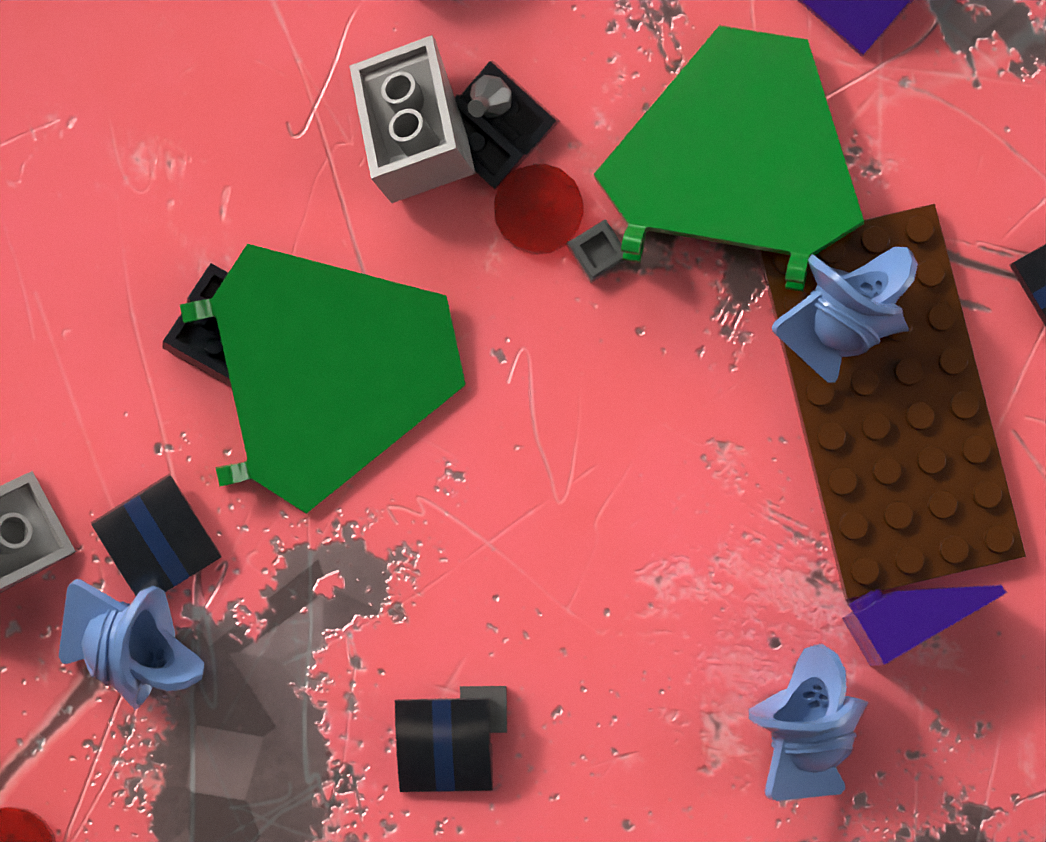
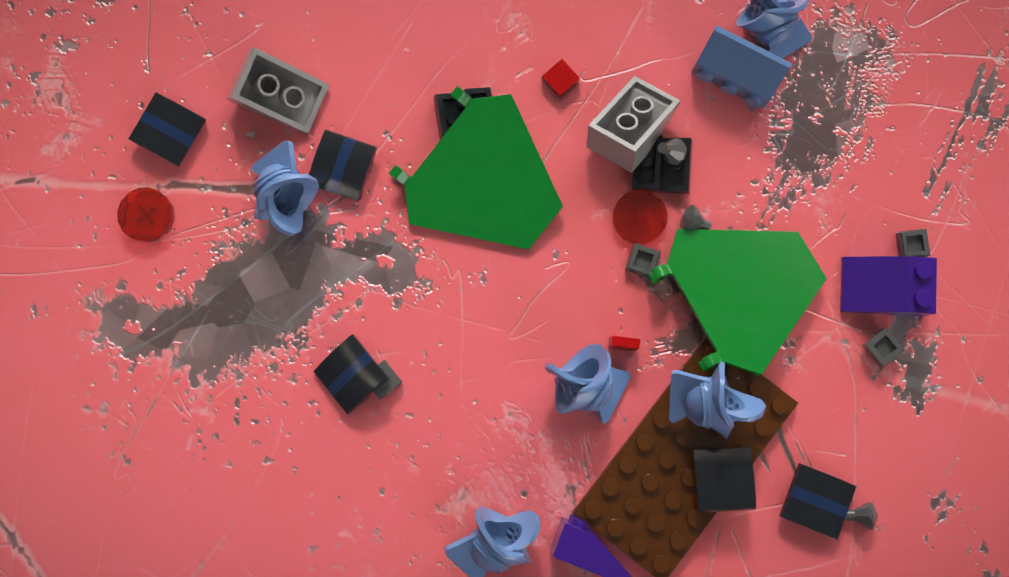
camera: 55 degrees right, 0 degrees up
none -> red tile [542,59,580,98]
none -> medium blue helmet [544,344,631,424]
none -> red tile [608,336,640,351]
none -> dark grey rock [680,205,712,230]
none -> black slope [692,447,756,513]
none -> dark grey plate [862,327,905,367]

